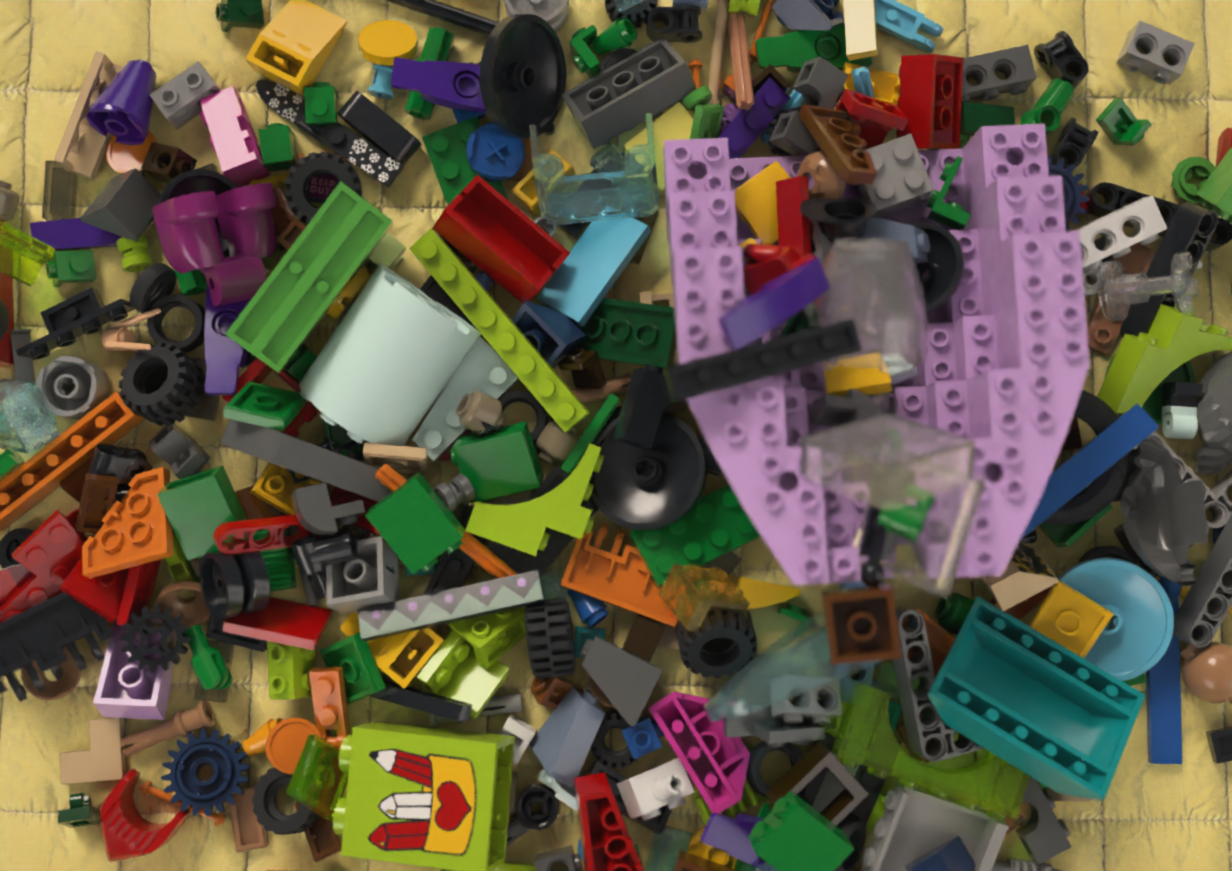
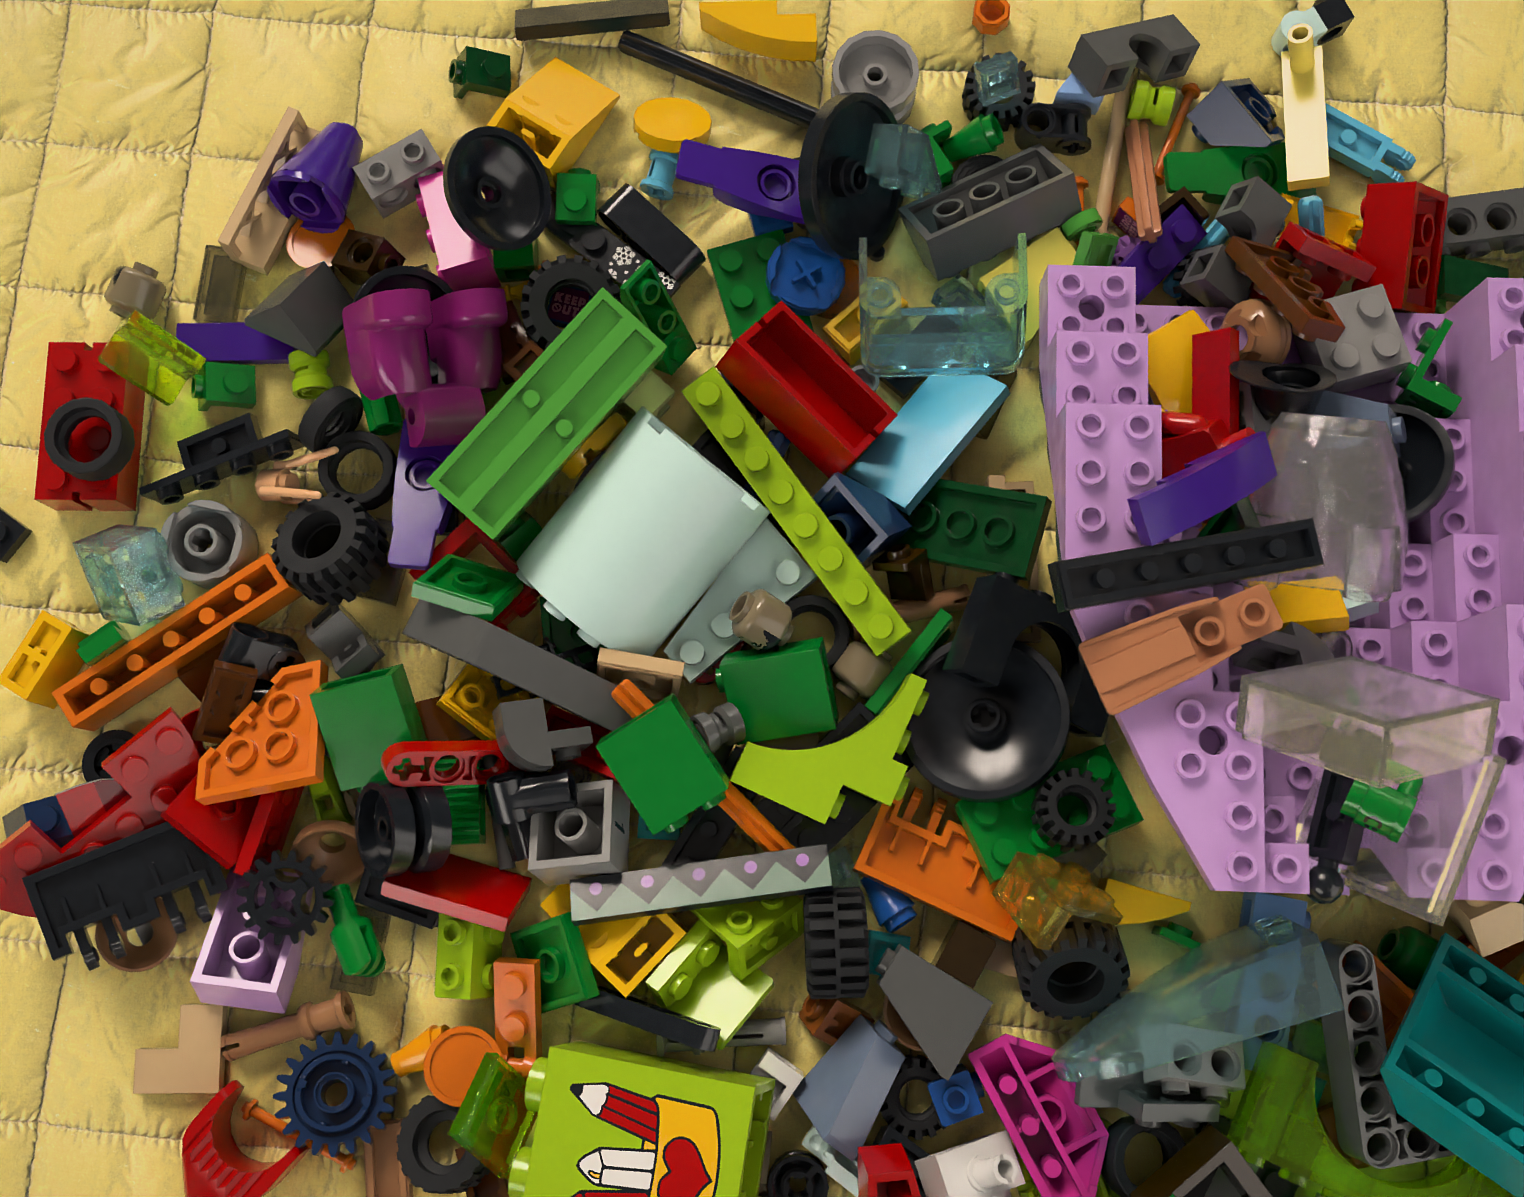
camera: 10 degrees right, 5 degrees down
light grey piece [11,329,36,395] -> none
dark green tile [58,793,101,828] -> none
green piece [405,27,455,120] -> none
reddish brown brick [822,584,901,665] -> none
none -> black dish [443,126,551,251]
none -> green slope [620,260,697,376]
none -> clear light blue slope [864,124,942,199]
none -> black tyre [1031,768,1116,853]
none -> nougat piece [1078,584,1283,715]

